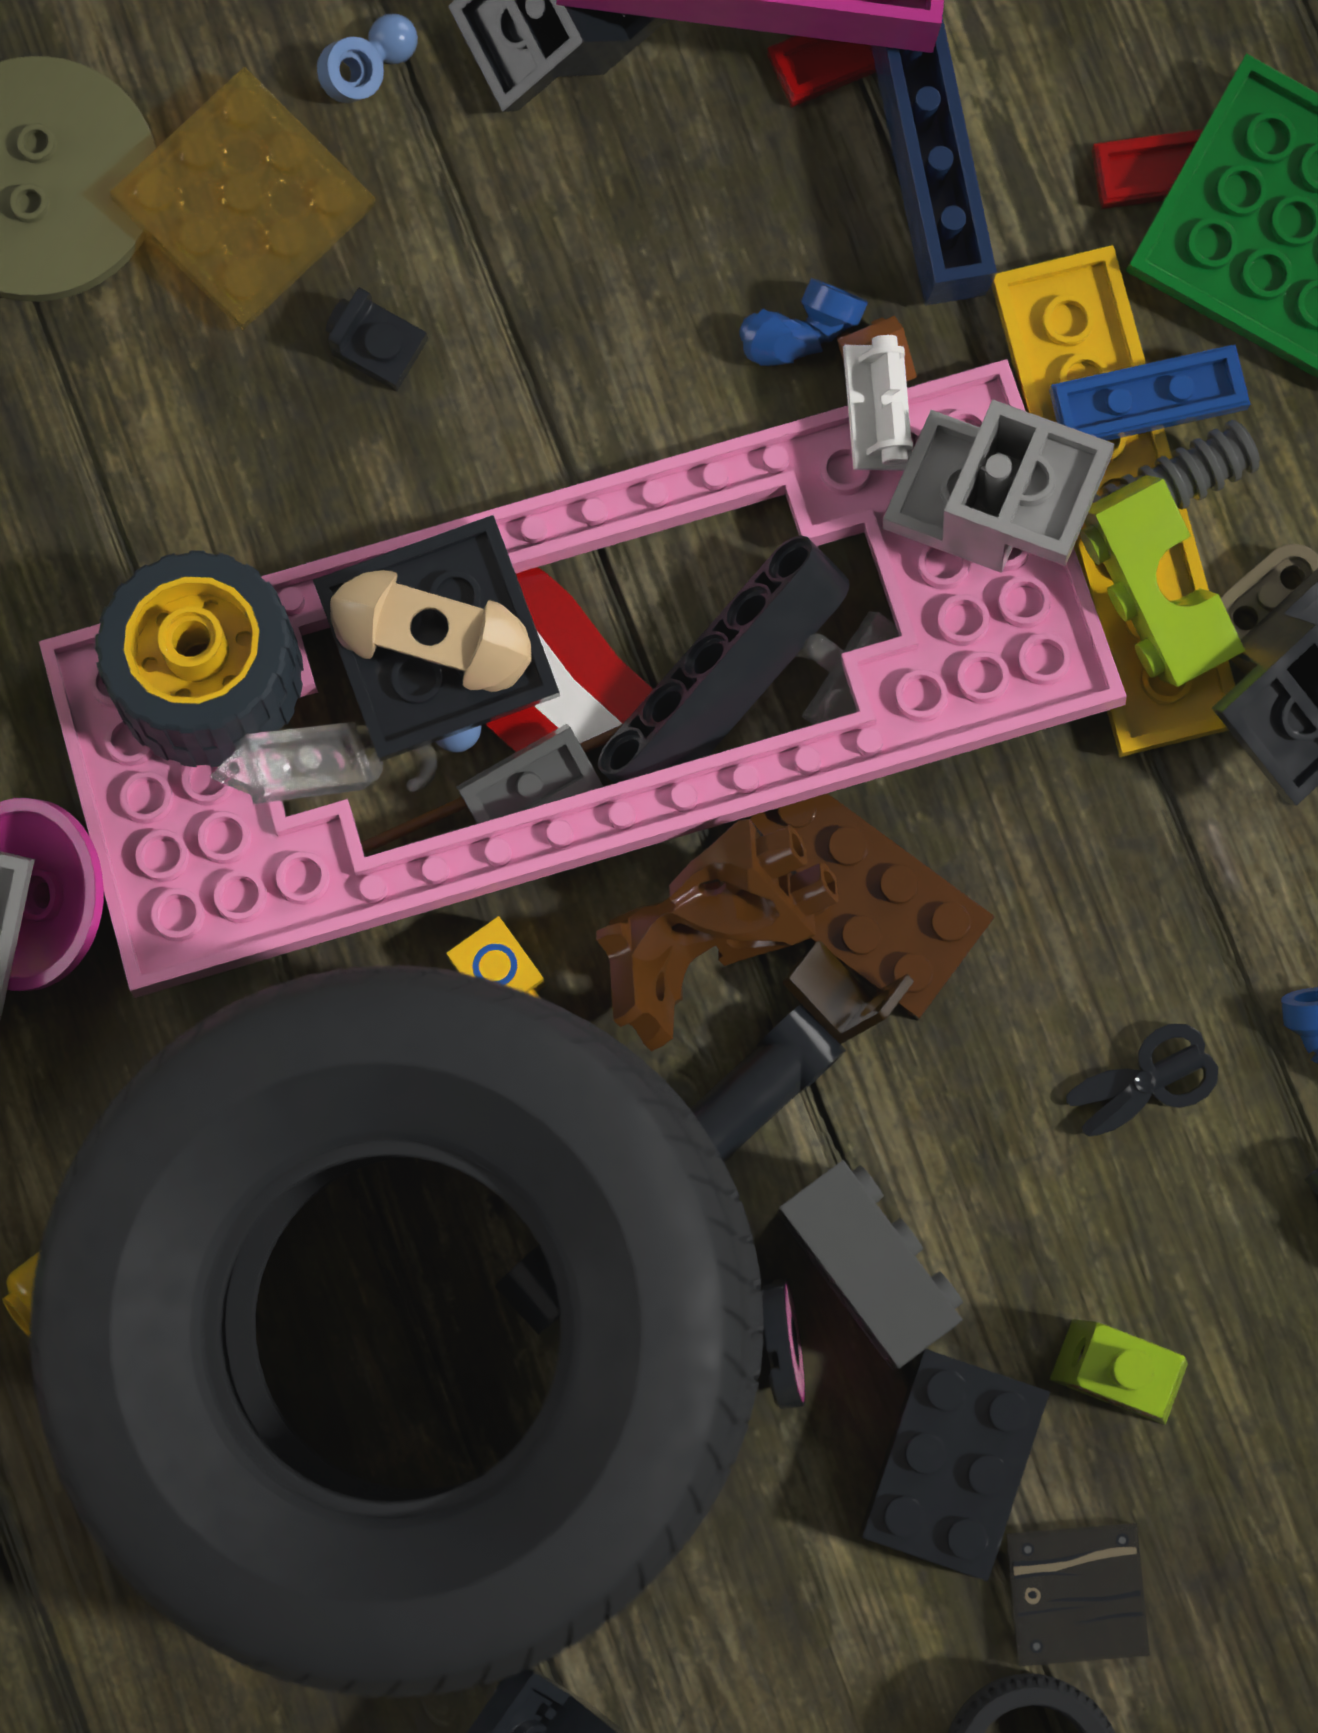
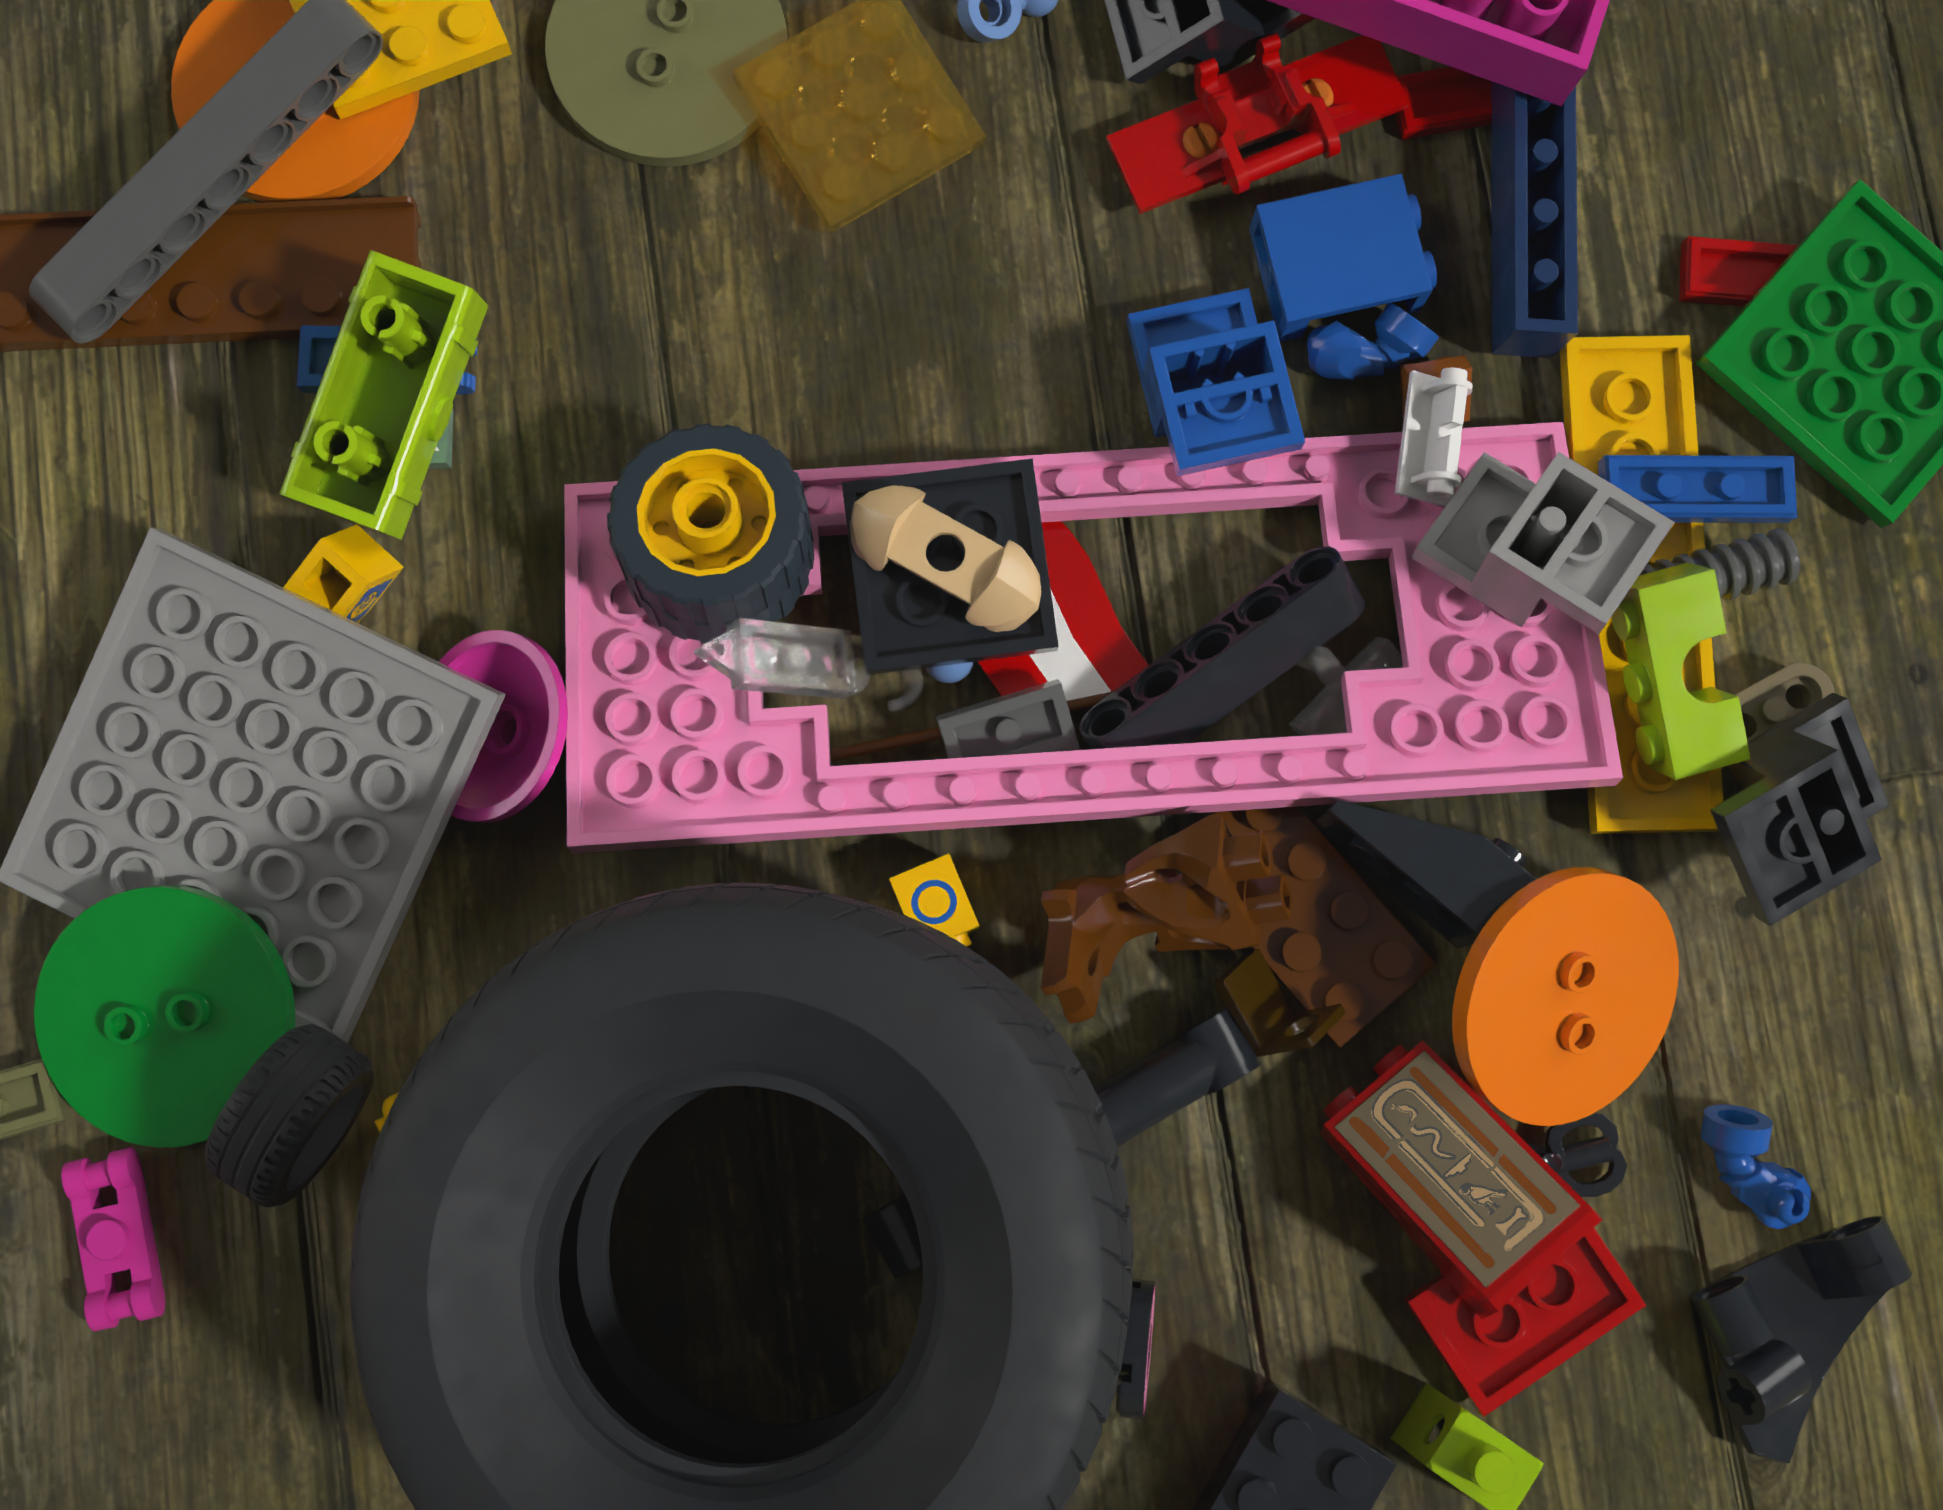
camera: 10 degrees right, 0 degrees up
black bracket [326,287,428,391] -> none
dark grey brick [776,1160,963,1370] -> none
none -> red piece [1106,33,1409,215]
none -> blue bracket [1126,288,1305,476]
none -> blue panel [1249,174,1437,342]
none -> black slope [1312,800,1536,948]
none -> slope [1320,1040,1603,1319]
none -> red plate [1403,1228,1647,1417]
none -> orange plate [1452,867,1679,1126]

